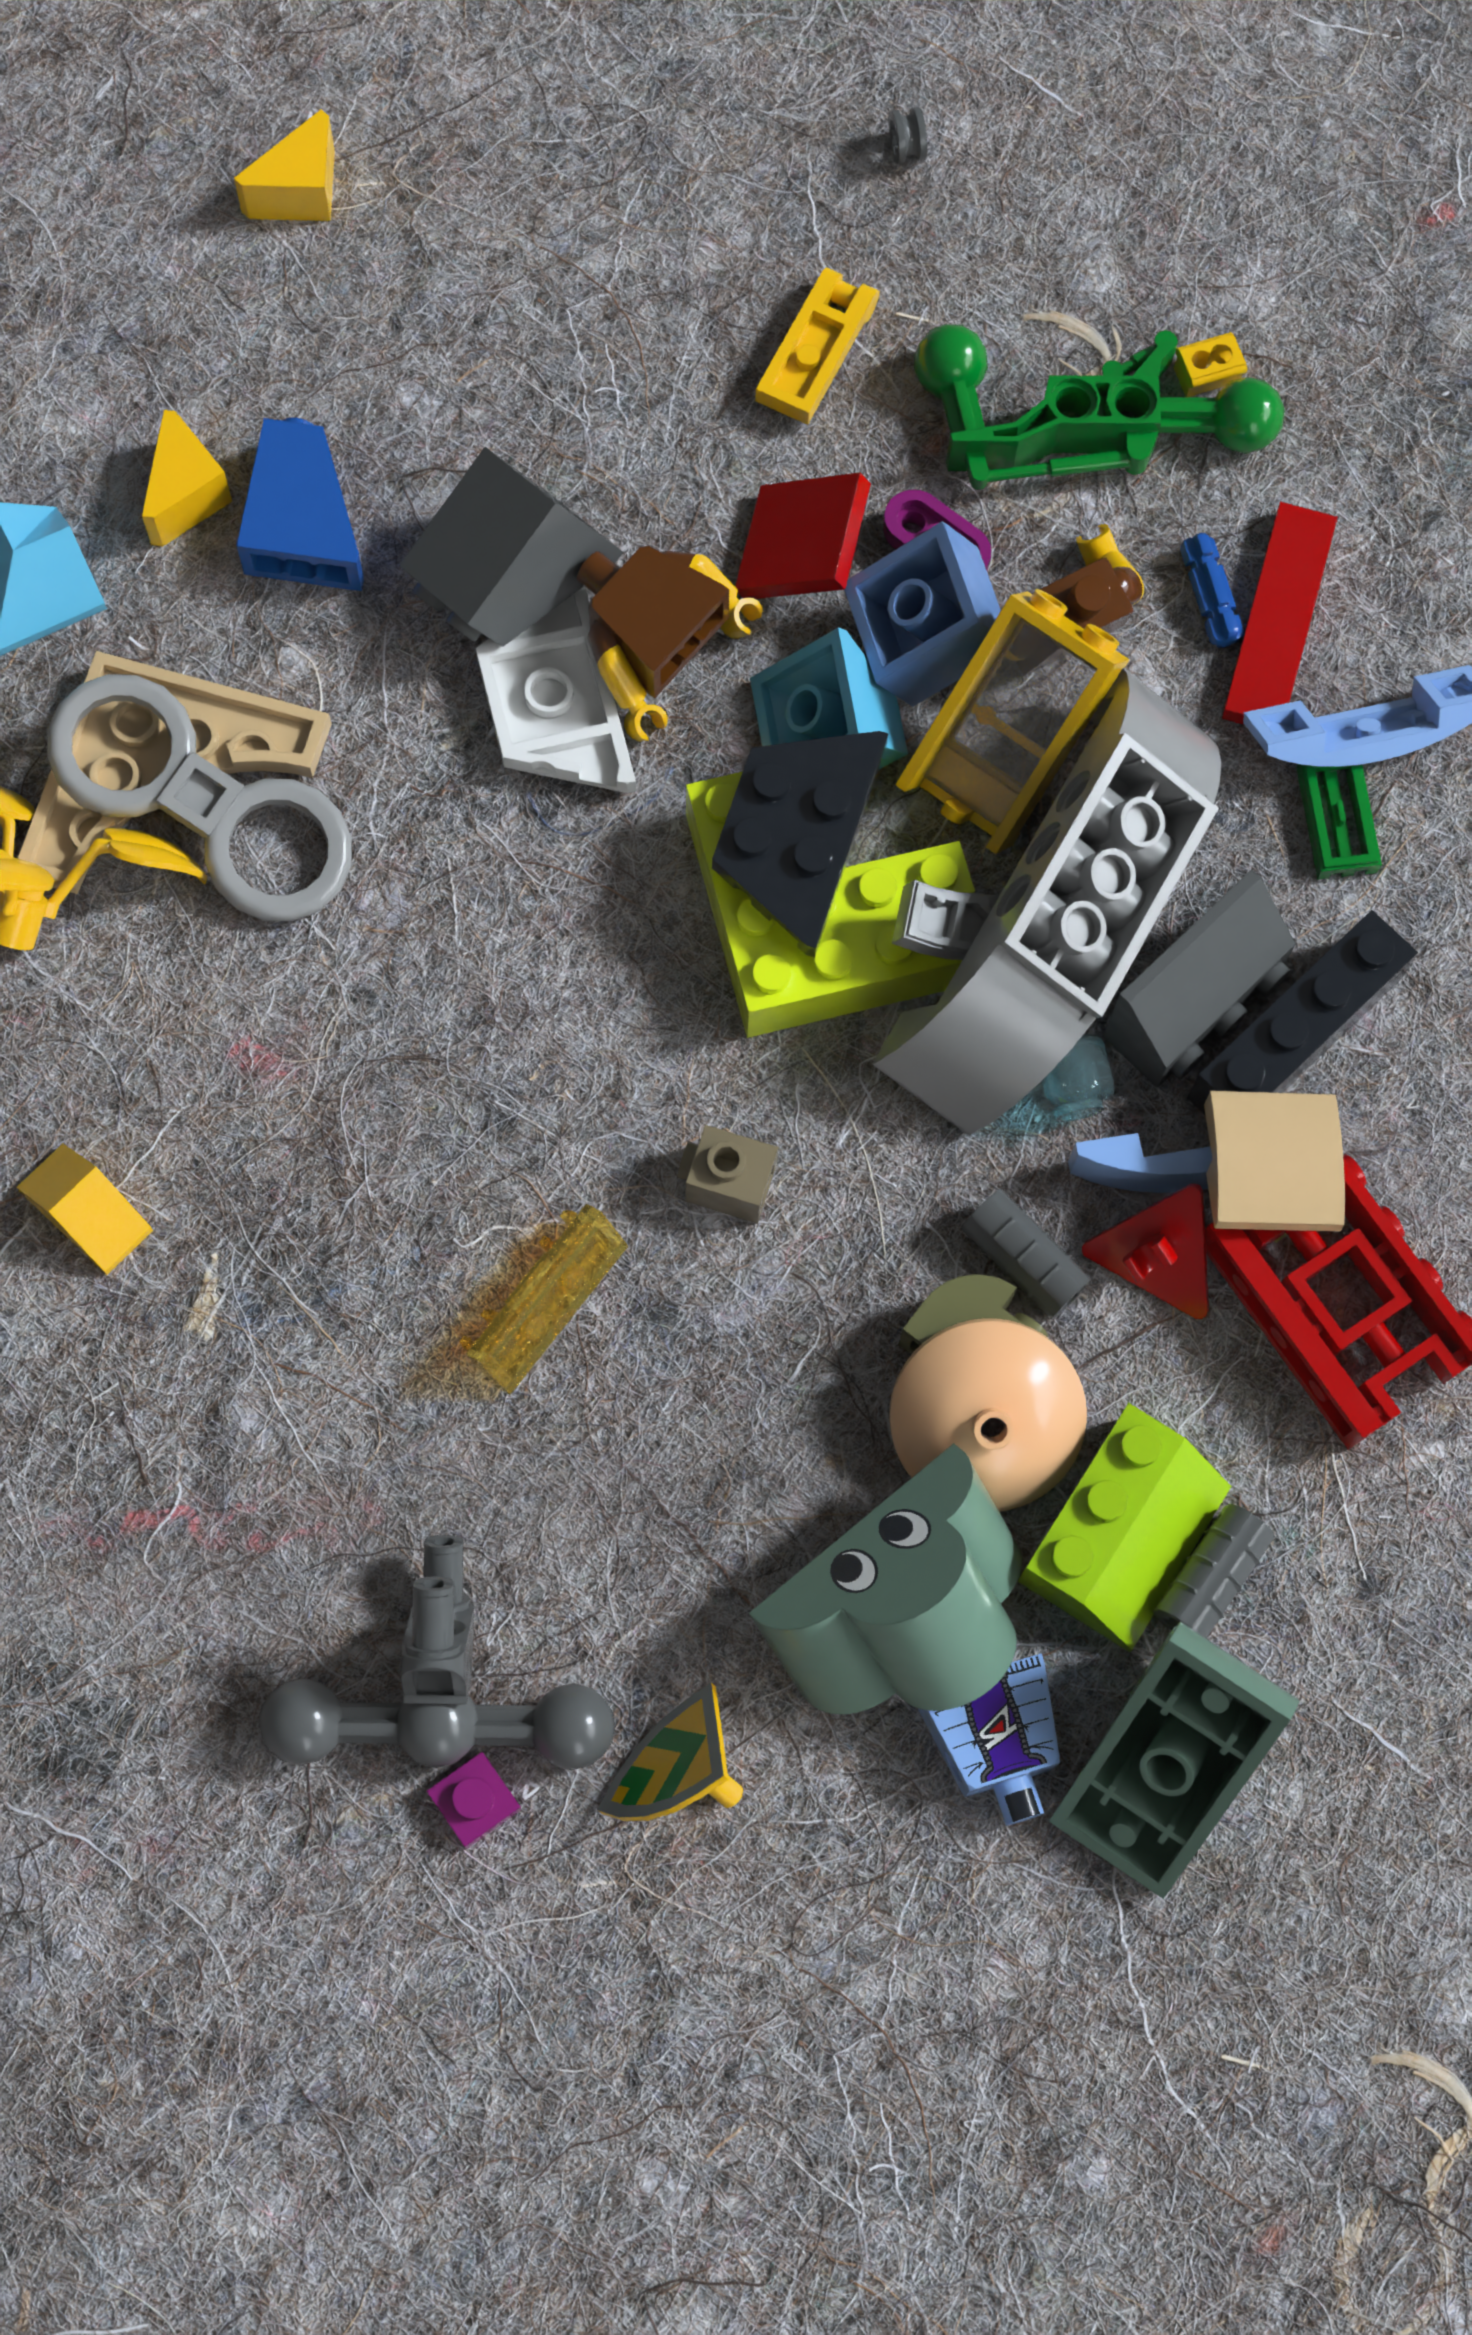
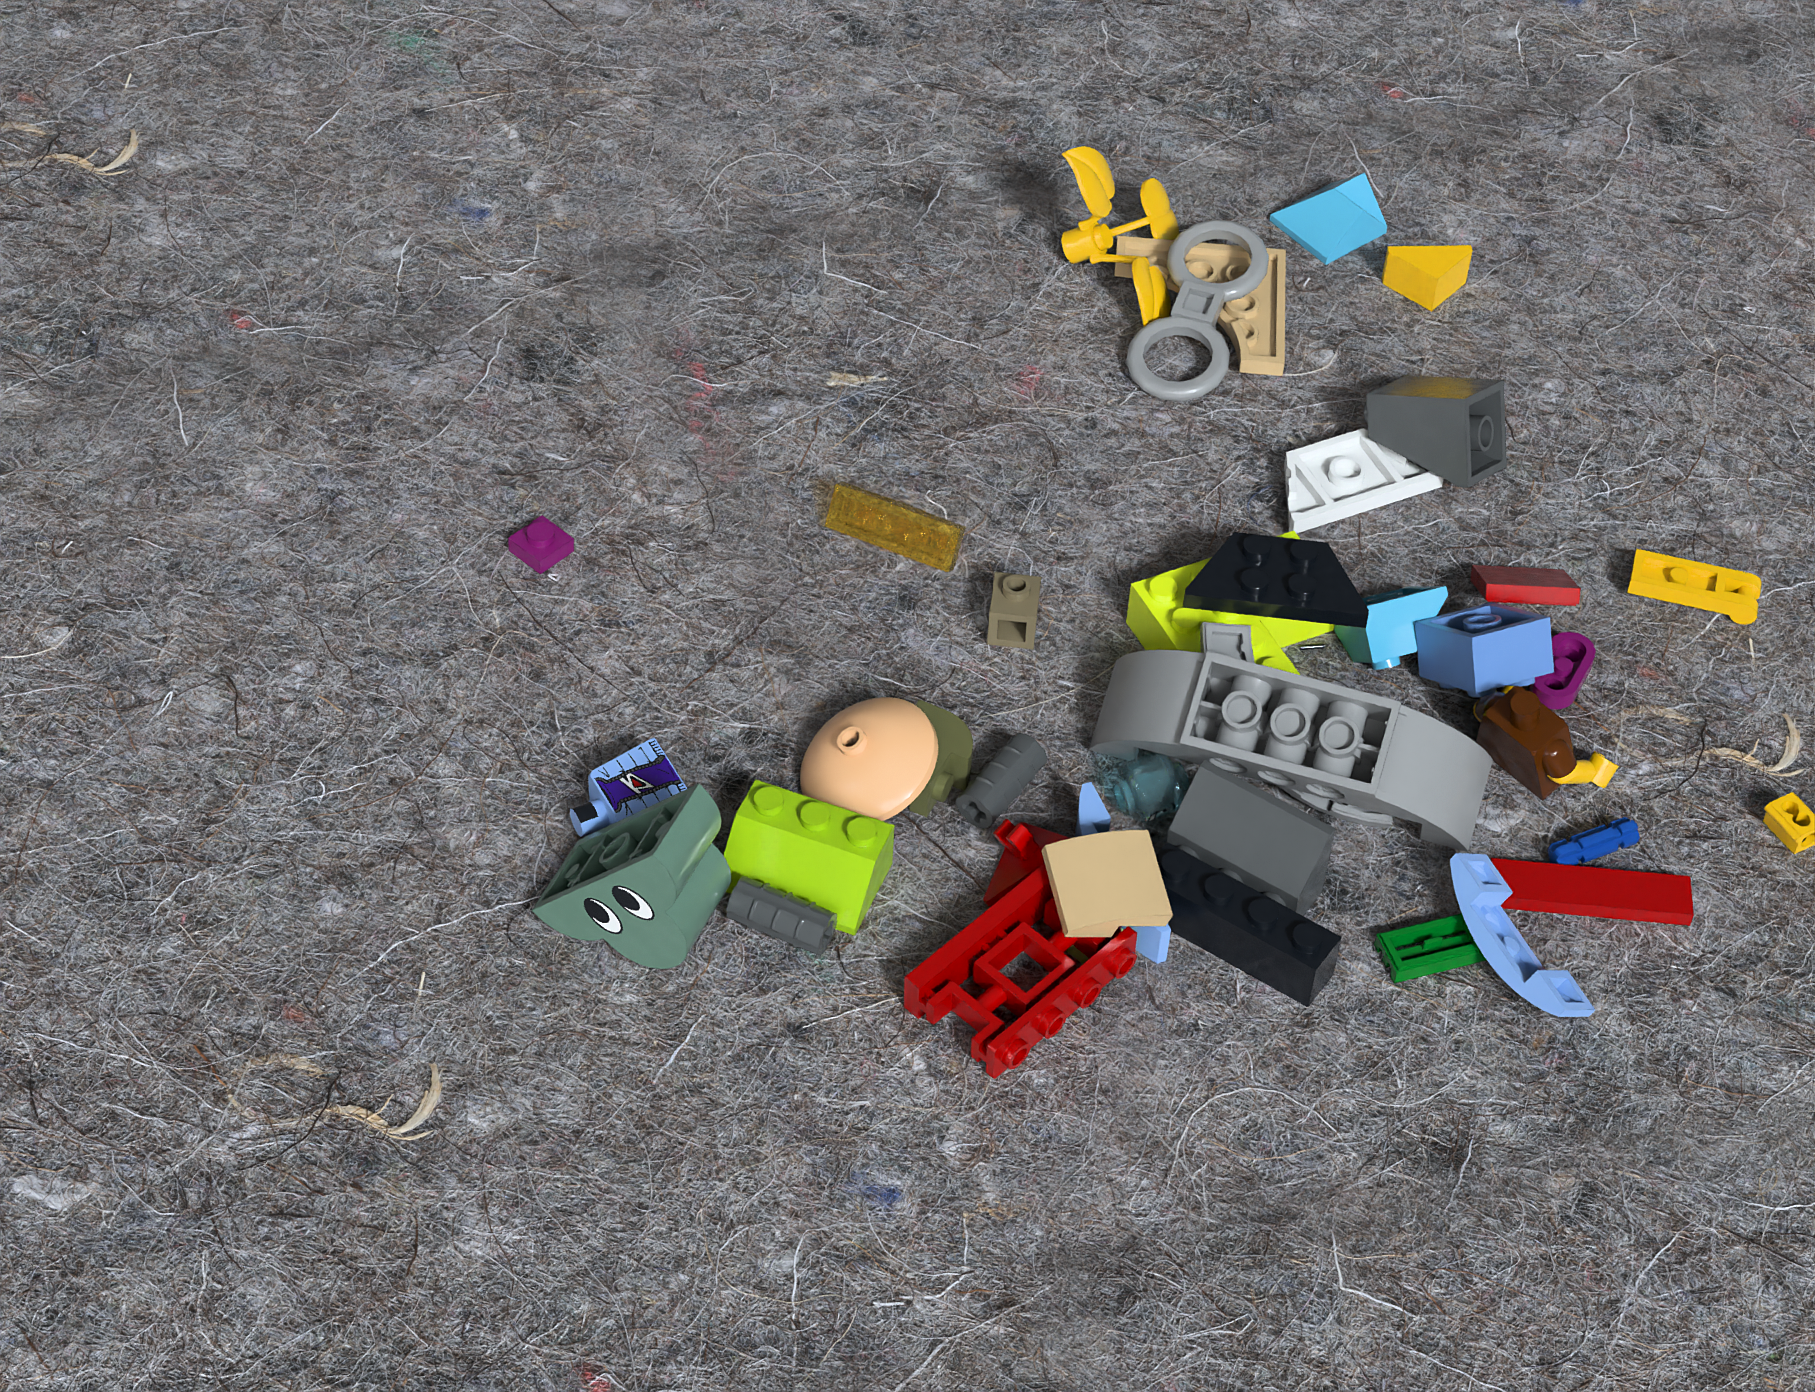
camera: 80 degrees right, 25 degrees down
yellow slope [16,1143,153,1275] -> none
yellow slope [234,109,335,221] -> none
blue slope [237,417,364,591] -> none
dark grey connector [259,1535,616,1770] -> none
reddish brown torso [577,546,763,741] -> none
shield [597,1683,743,1821] -> none
sand green brick [749,1443,1022,1715] -> none
door [895,589,1130,854] -> none
green piece [914,324,1285,490] -> none

